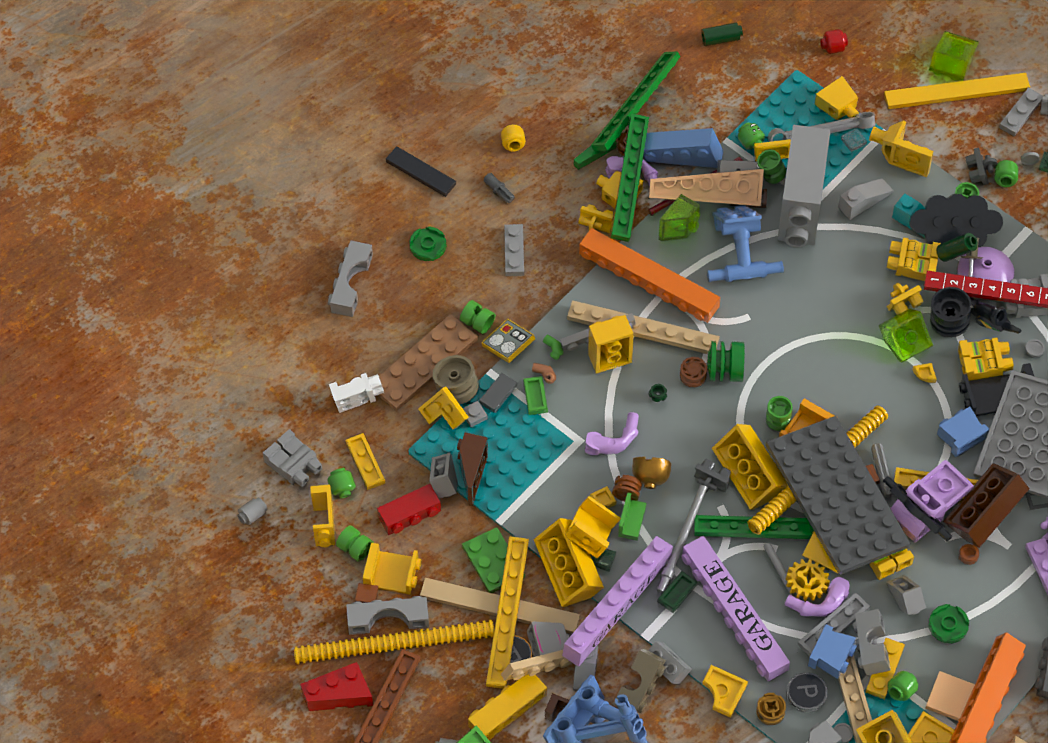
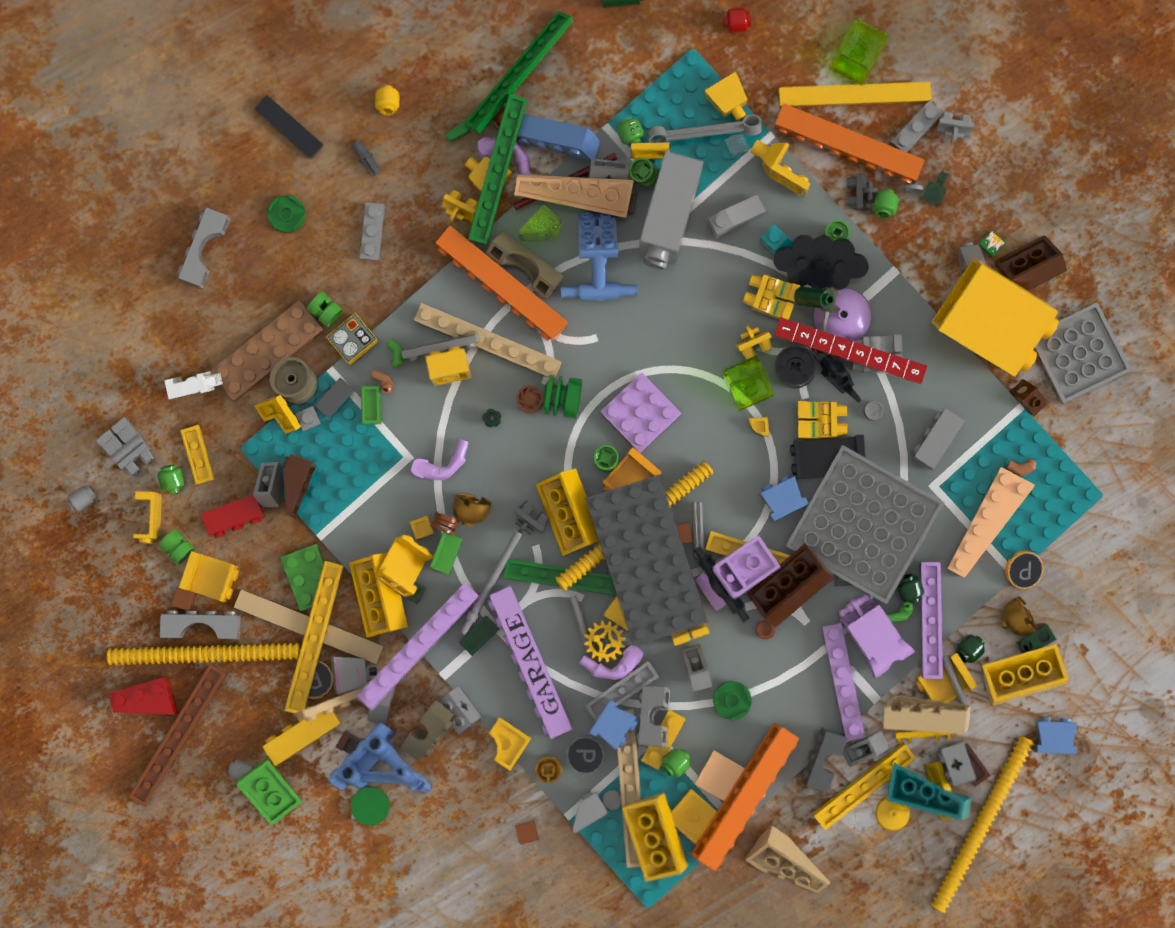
camera: 10 degrees right, 25 degrees up
none -> dark tan arch [485,231,564,299]
none -> lavender plate [600,372,682,453]
none -> orange brick [774,103,925,184]

